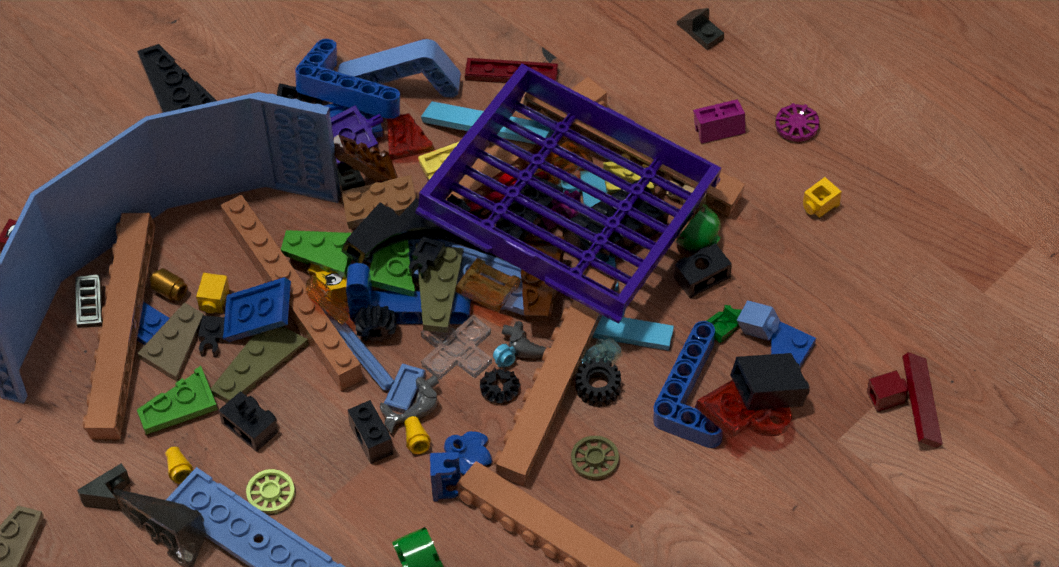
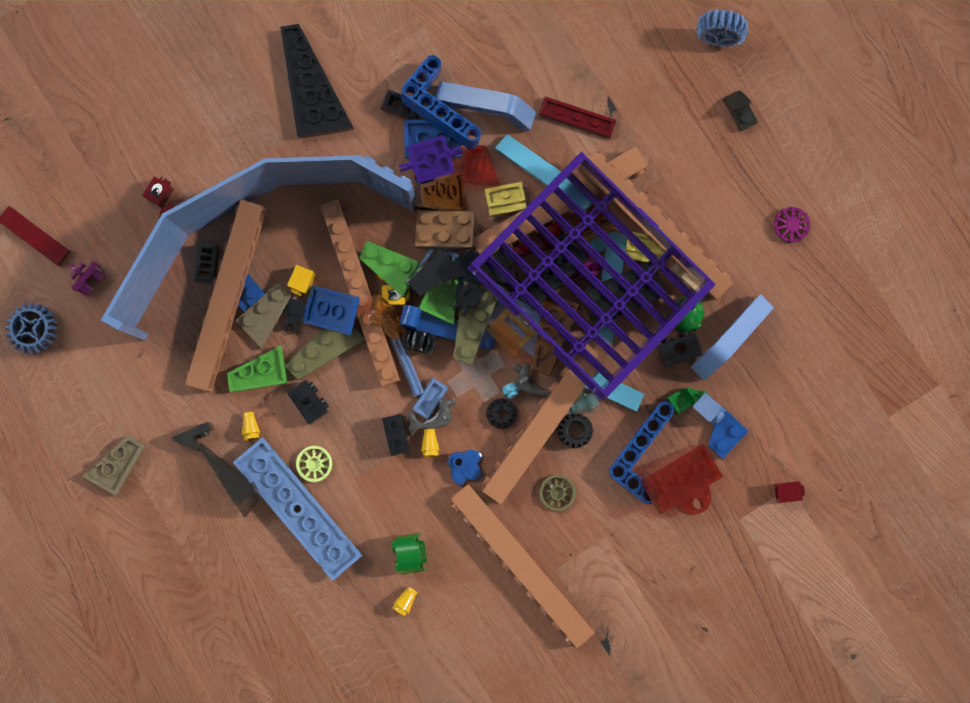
camera: 10 degrees right, 30 degrees up
pearl gold brick [150,268,188,301] -> none
blue hinge [430,452,461,502] -> none
magenta hinge [693,99,746,144] -> none
black brick [730,353,810,411] -> none
yellow brick [803,177,842,218] -> none
dark red tile [902,352,943,448] -> none
none -> medium blue beam [690,294,774,380]

